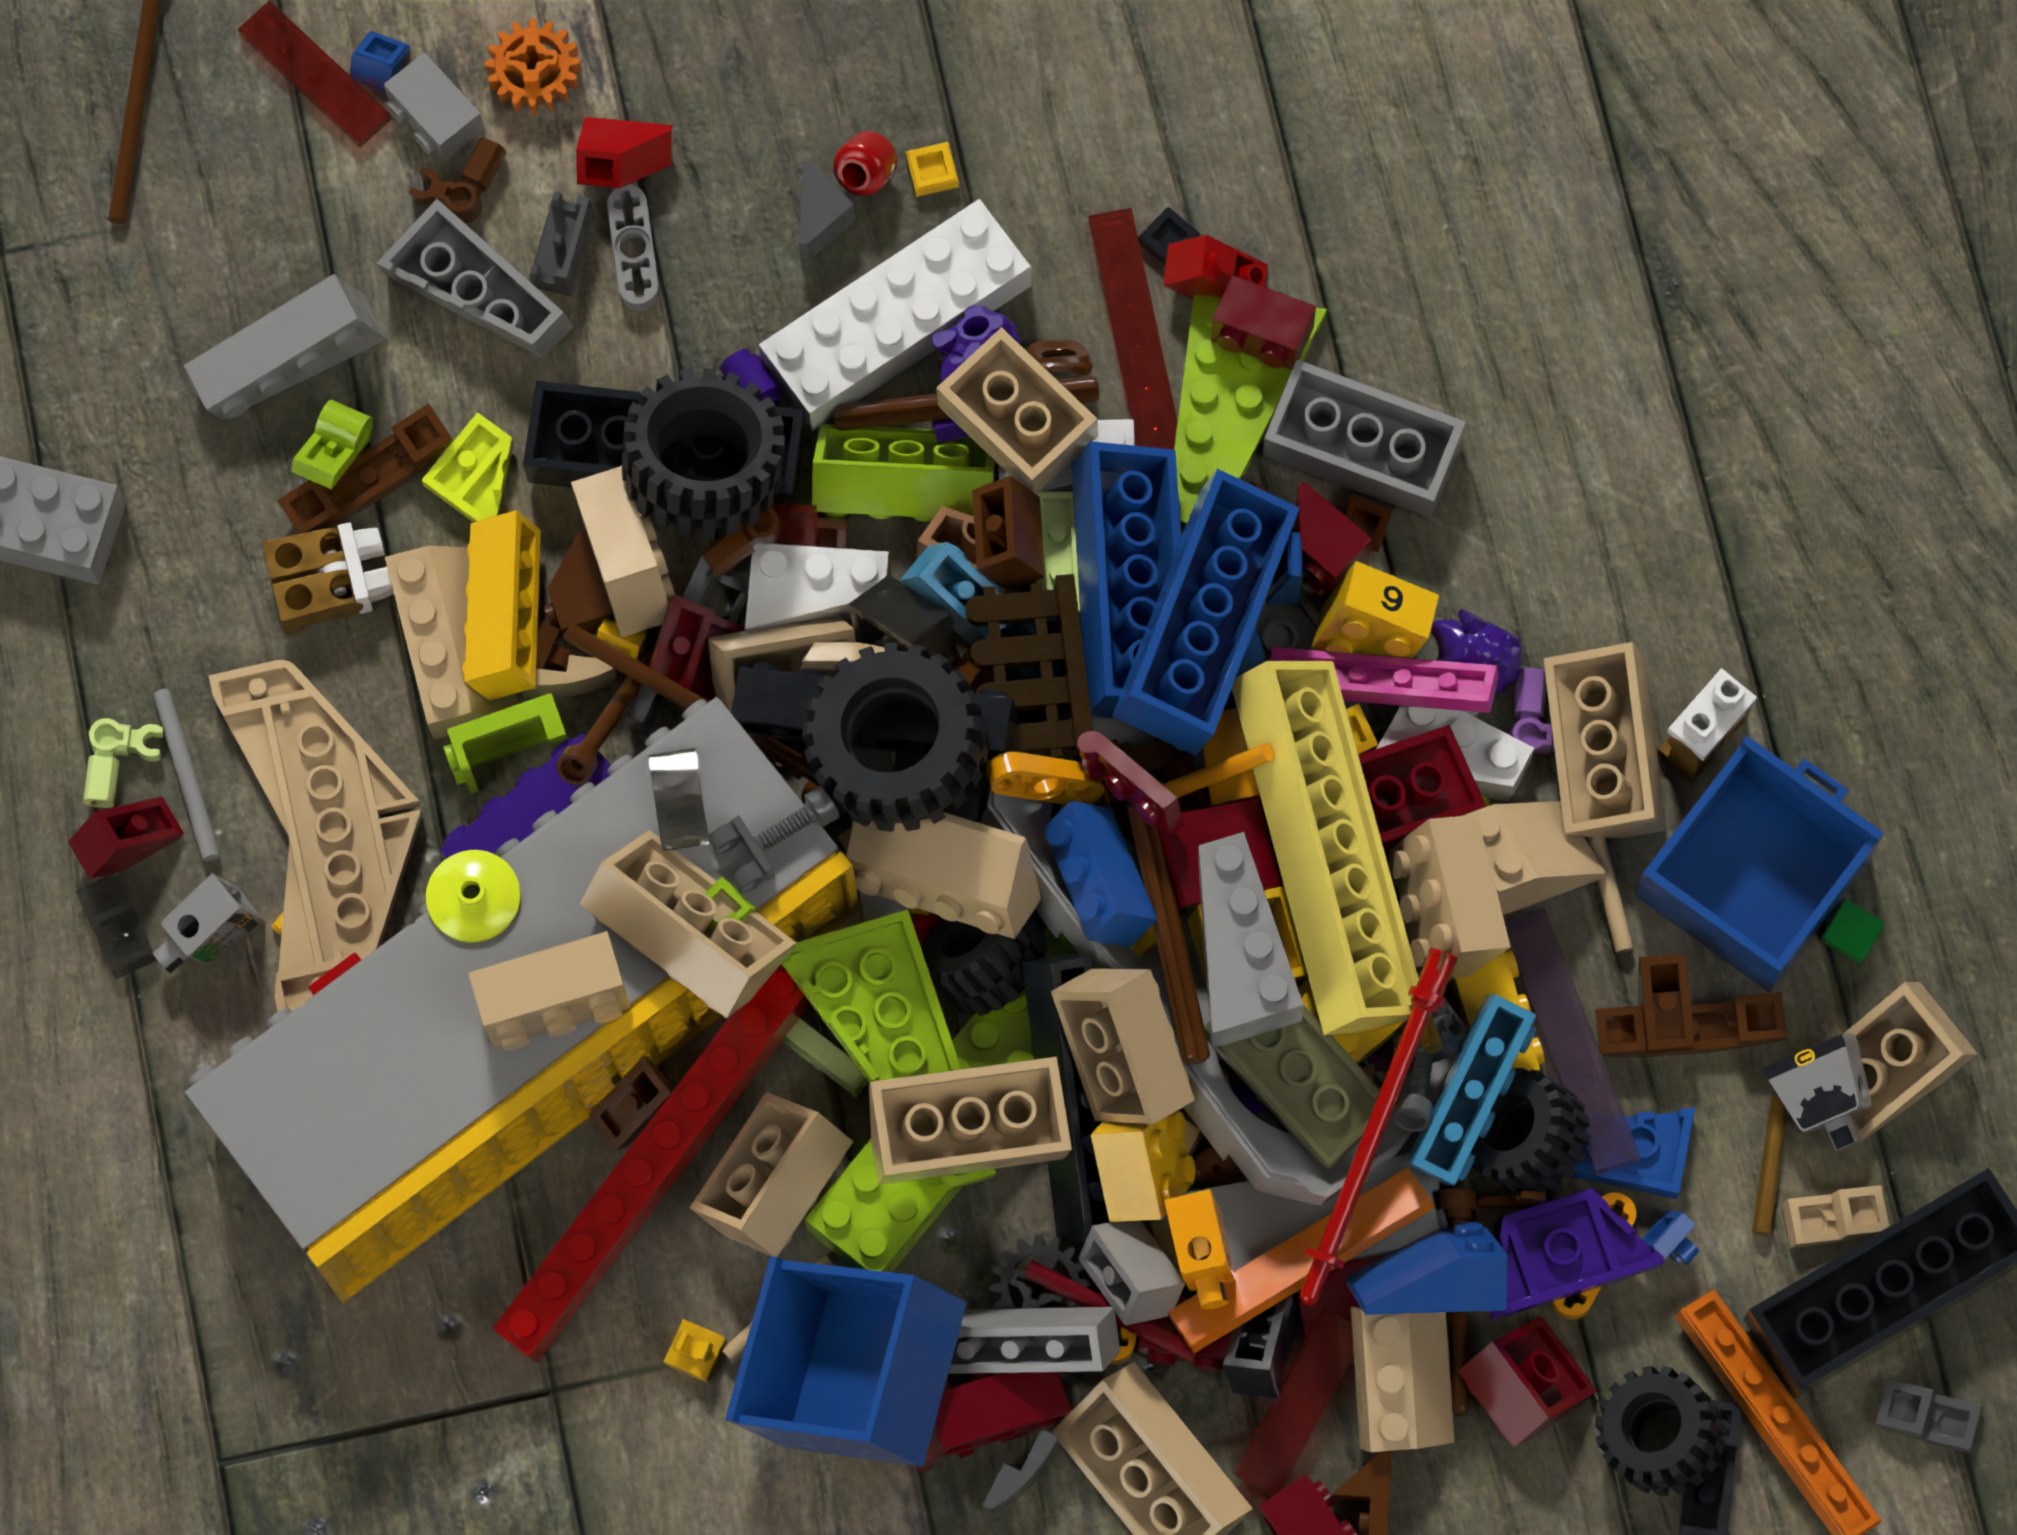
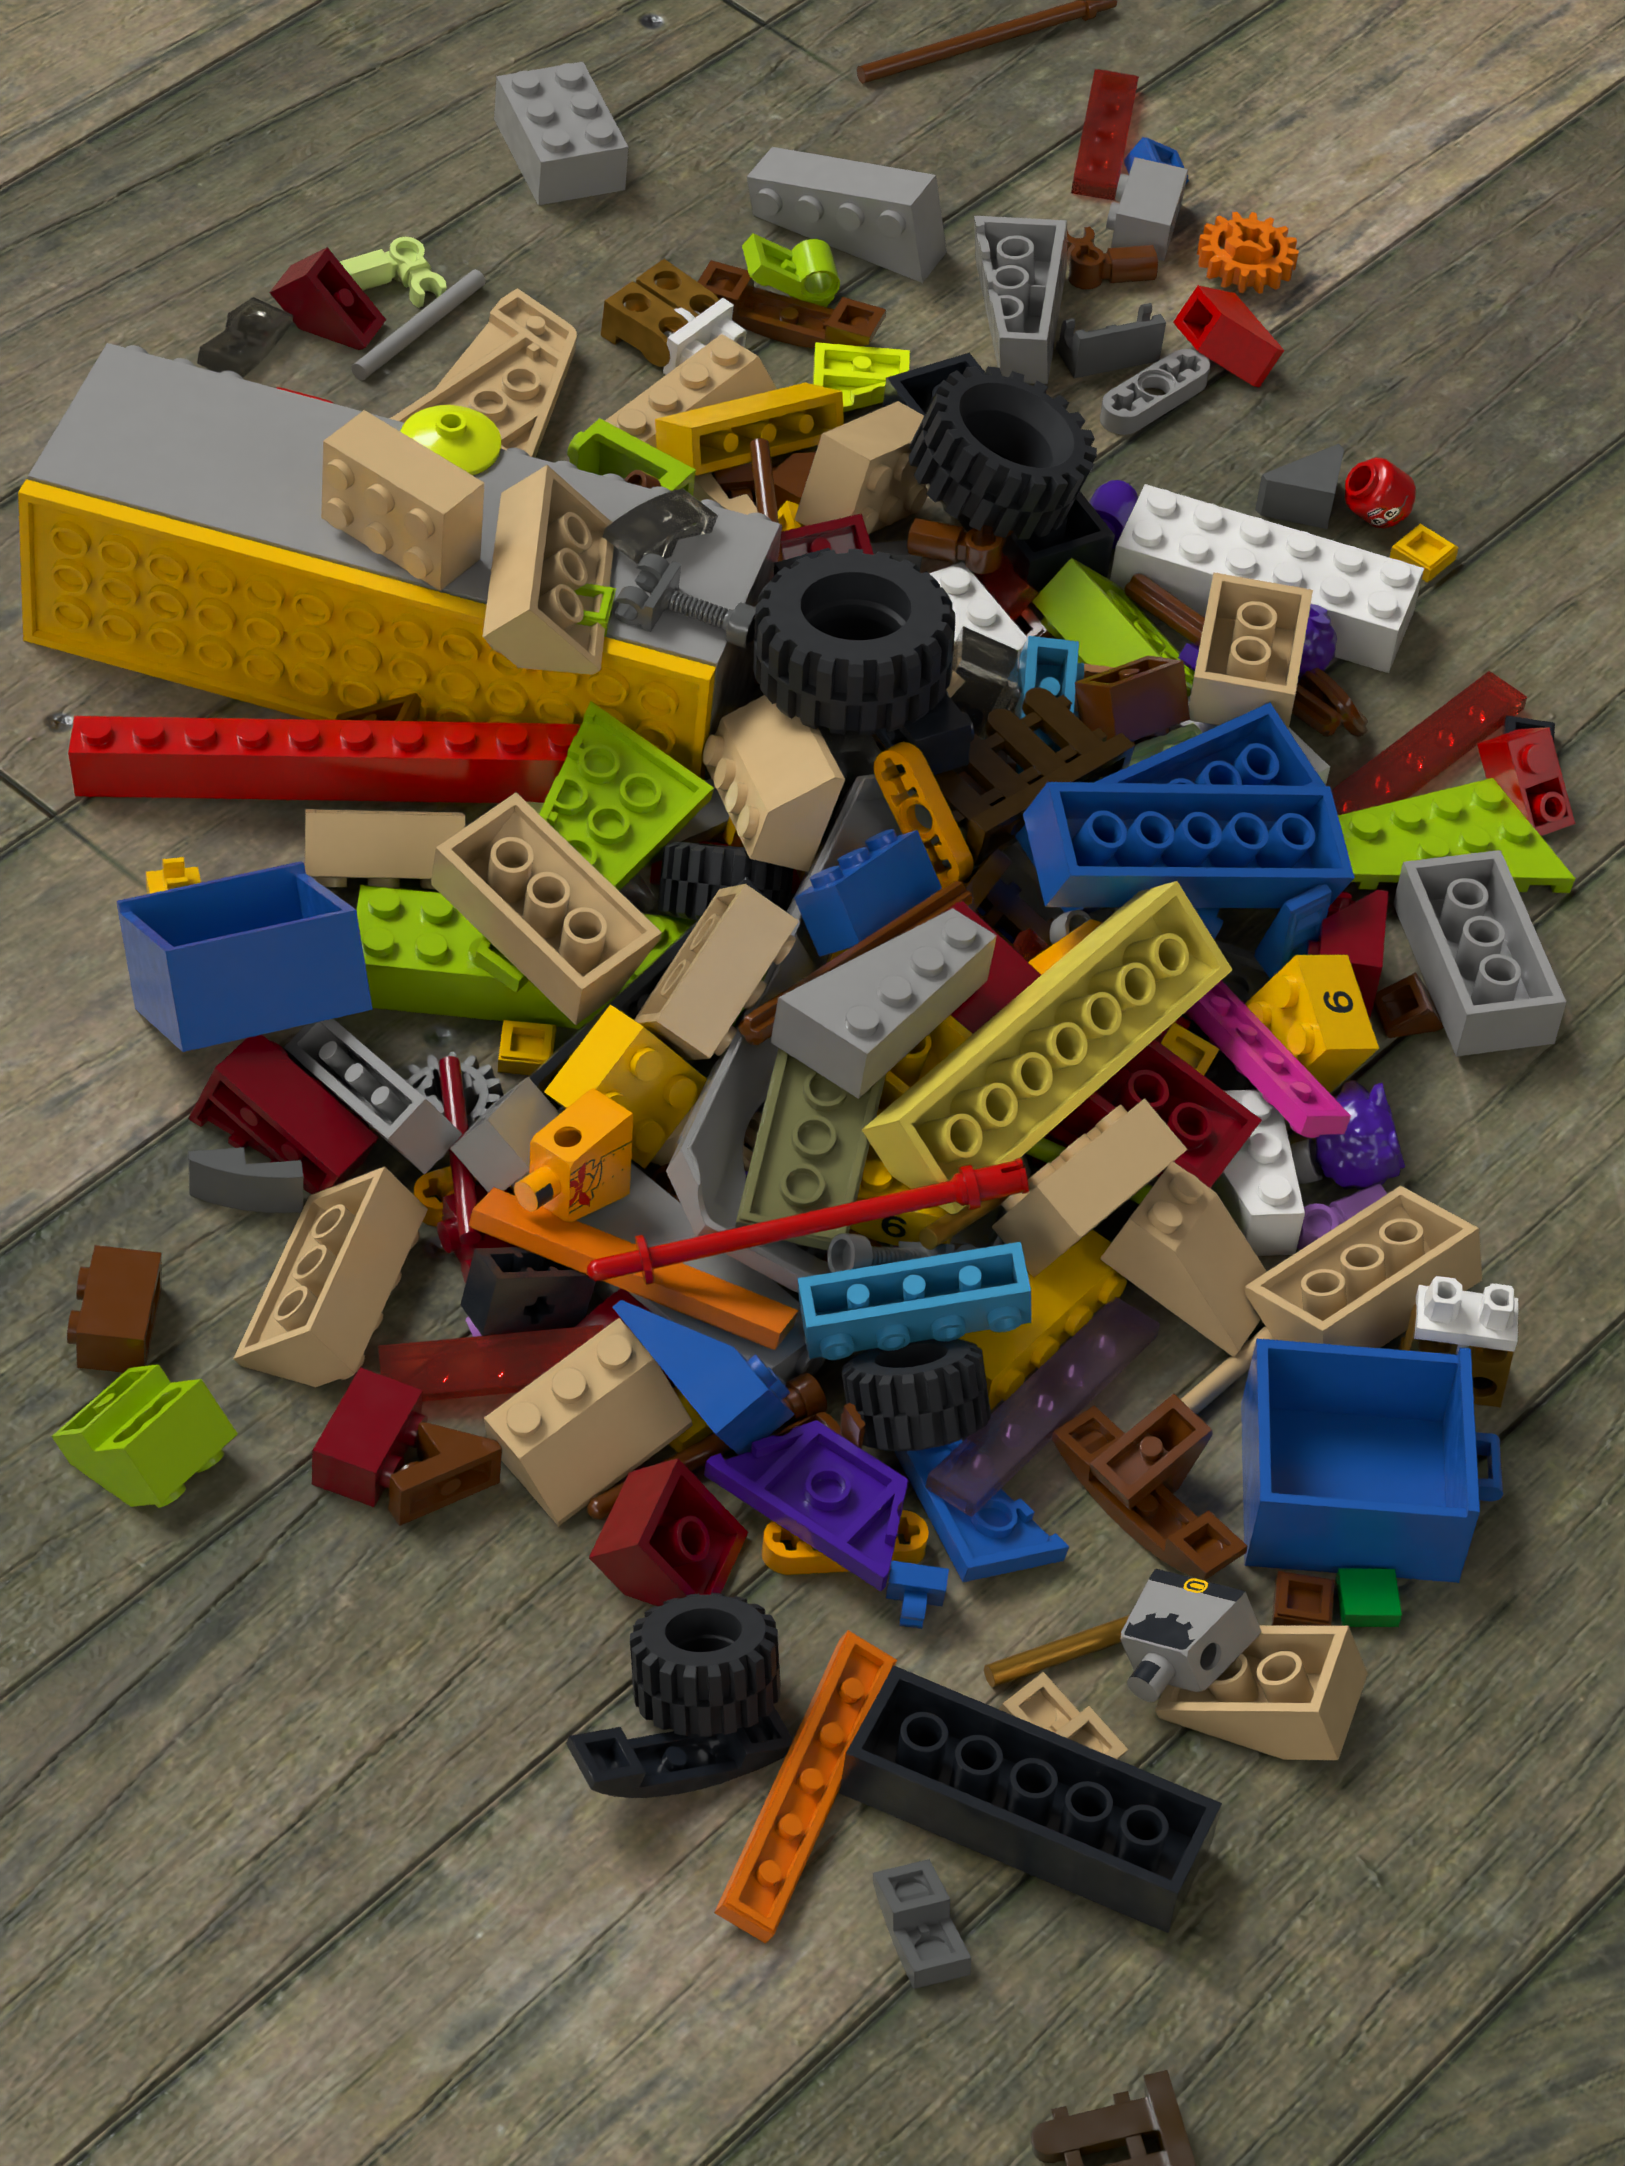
camera: 45 degrees right, 25 degrees down
light grey torso [153,873,265,973] -> none
dark red plate [1077,731,1184,836] -> none
light orange bar [1162,743,1274,798] -> none
dark red brick [1211,275,1316,370] -> none
none -> yellow tile [497,1020,557,1075]
none -> reddish brown tile [1271,1571,1335,1626]

